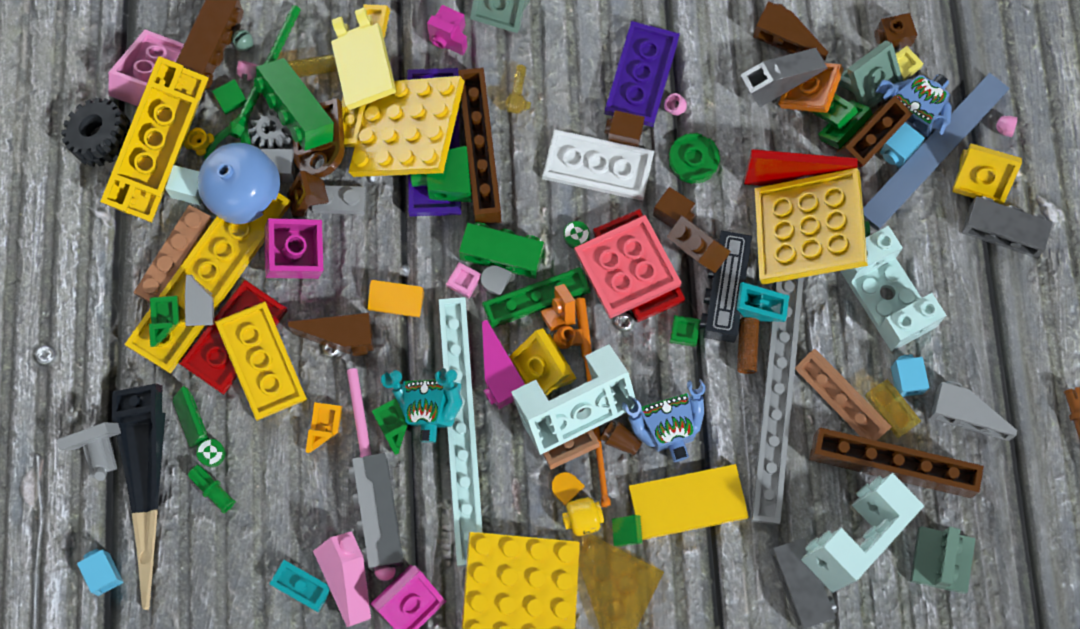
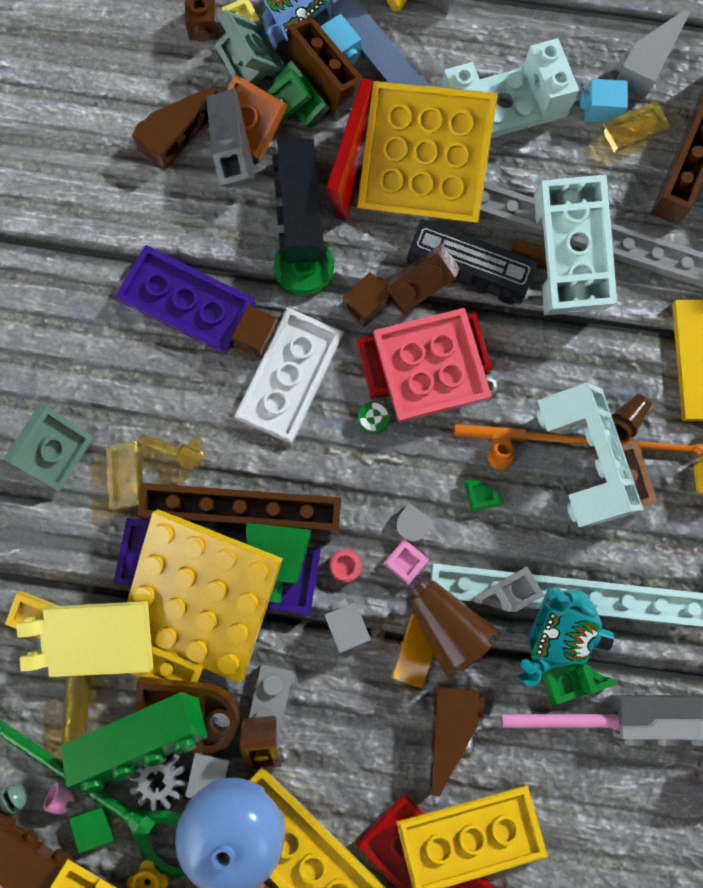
camera: 85 degrees left, 5 degrees up
dark pink brick [265,218,323,279] -> none
light orange slope [305,402,343,453] -> none
dark pink brick [427,5,468,55] -> none
green brick [459,222,544,279] -> none
green tile [482,267,590,328] -> none
dark pink slope [482,320,525,409] -> none
yellow bracket [509,328,577,396] -> none
orange bracket [541,284,575,331] -> none
light orange tile [552,472,585,507] -> none
medium blue torso [622,379,705,462] -> none
bright pink hinge [664,93,687,116] -> none
green tile [670,315,700,347] -> none
teal slope [737,282,789,322] -> none
nougat plate [795,349,892,441] -> none
none -> clear yellow plate [106,441,143,511]
none -> black brick [272,139,324,264]
none -> light grey brick [324,599,371,653]
none -> coral tile [329,549,362,583]
none -> reddish brown cone [408,580,500,677]
none -> green tile [463,479,503,513]
none -> light grey slope [473,566,544,612]
none -> light aqua plate [534,174,617,316]

